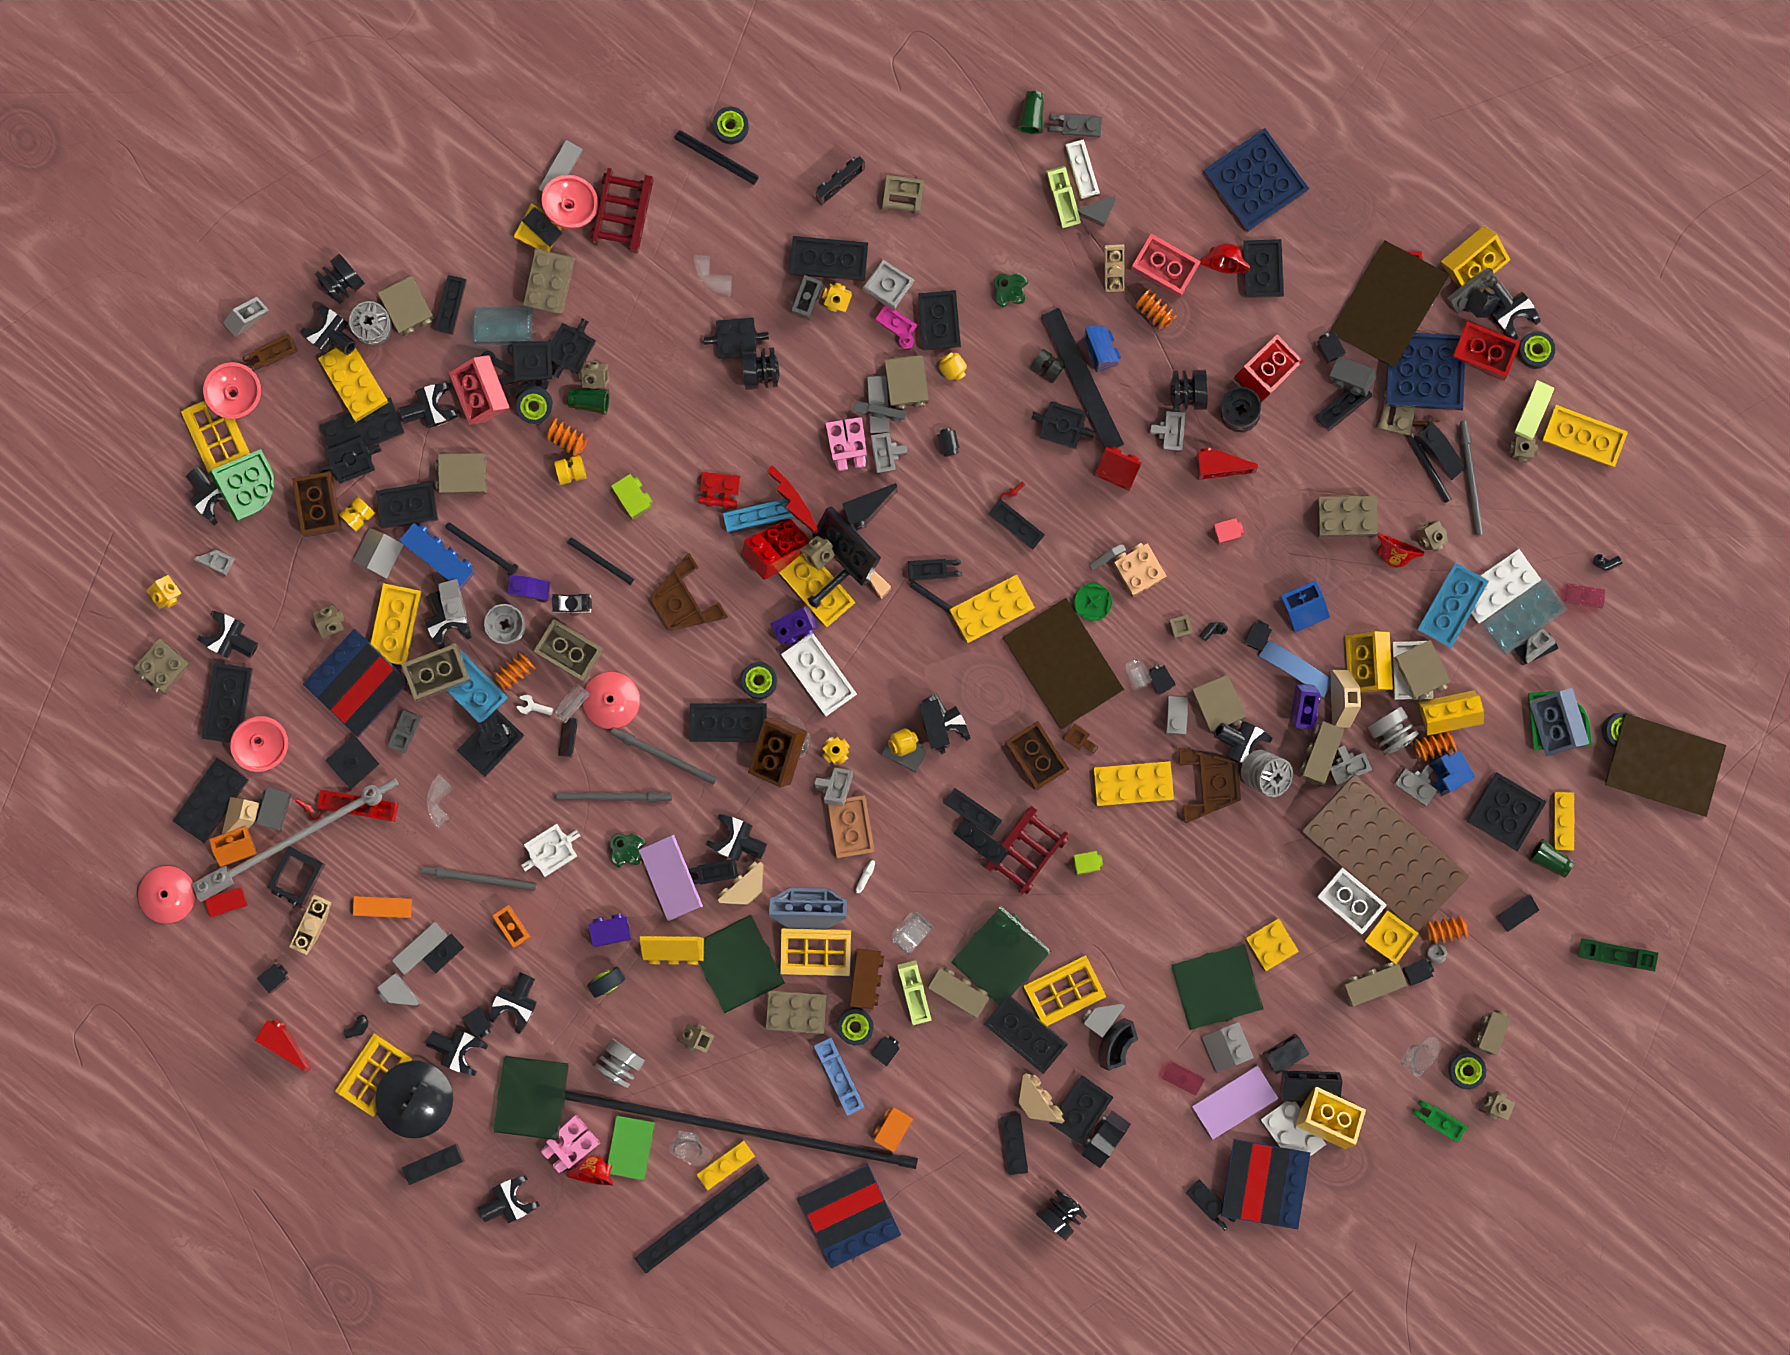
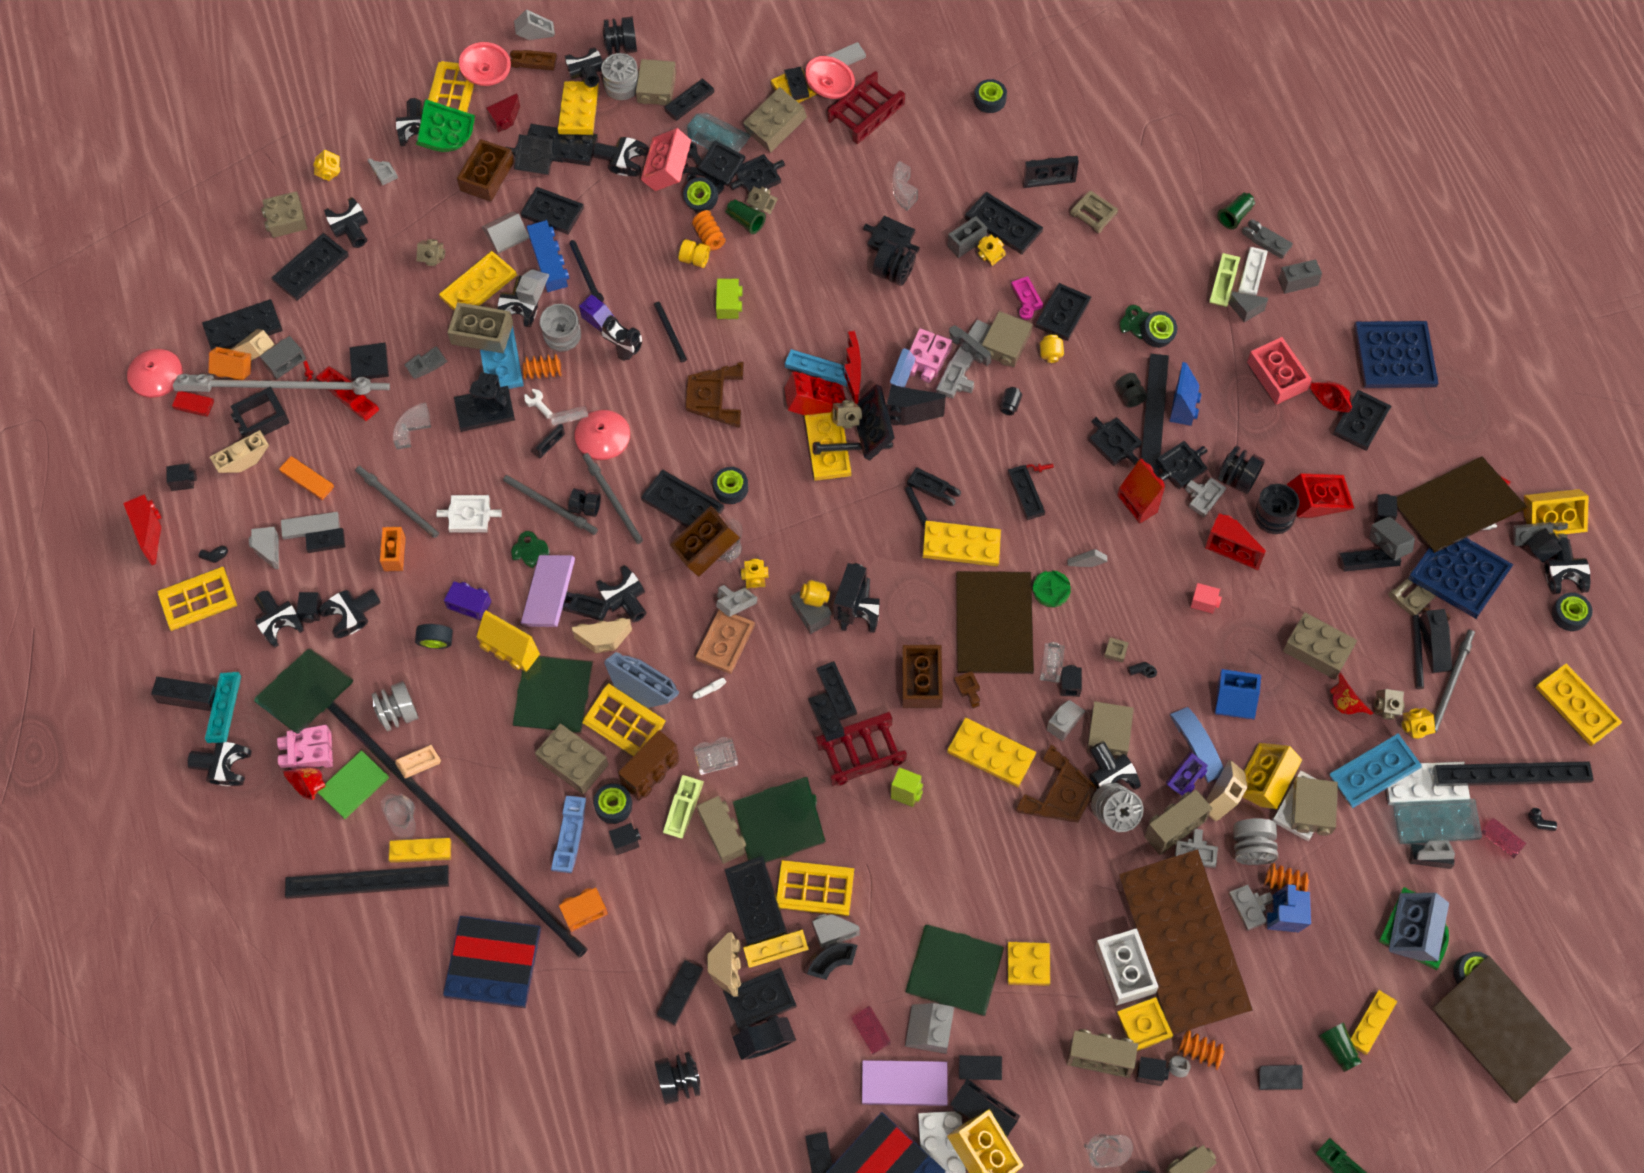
camera: 30 degrees right, 20 degrees down
coral dish [230,716,288,772] -> none
plate [303,629,408,737] -> none
yellow wheel [339,496,375,532] -> none
black bracket [375,1060,453,1138] -> none
dark tan brick [435,453,487,495] -> none
dark tan brick [533,619,604,683] -> none
black axle [675,130,759,185] -> none
dark tan brick [680,1023,715,1053] -> none
red plate [699,472,741,509] -> none
dark purple brick [770,607,818,646] -> none
white plate [781,634,857,717] -> none
light grey tile [862,260,915,310] -> none
light nougat slope [869,571,891,600] -> none
tan slope [1104,244,1124,292] -> none
light nougat brick [1114,543,1167,597] -> none
orange piece [1135,289,1178,330] -> none
black brick [1244,621,1272,652] -> none
yellow slope [1418,690,1484,736] -> none
red slope [1453,321,1520,381] -> none
black plate [1467,772,1546,852] -> none
dark tan brick [1509,435,1538,463] -> none
yellowish green slope [1514,380,1554,441] -> none
none -> teal plate [205,672,241,743]
none -> light nougat plate [395,745,441,779]
none -> dark red slope [486,93,520,133]
none -> black wheel [568,488,601,517]
none -> yellow plate [743,929,809,968]
none -> medium blue tile [890,348,916,387]
none -> wheel [1141,311,1178,348]
none -> black plate [1155,441,1208,489]
none -> dark grey brick [1278,259,1322,294]
none -> yellow brick [1402,708,1435,739]
none -> black tile [1433,761,1594,786]

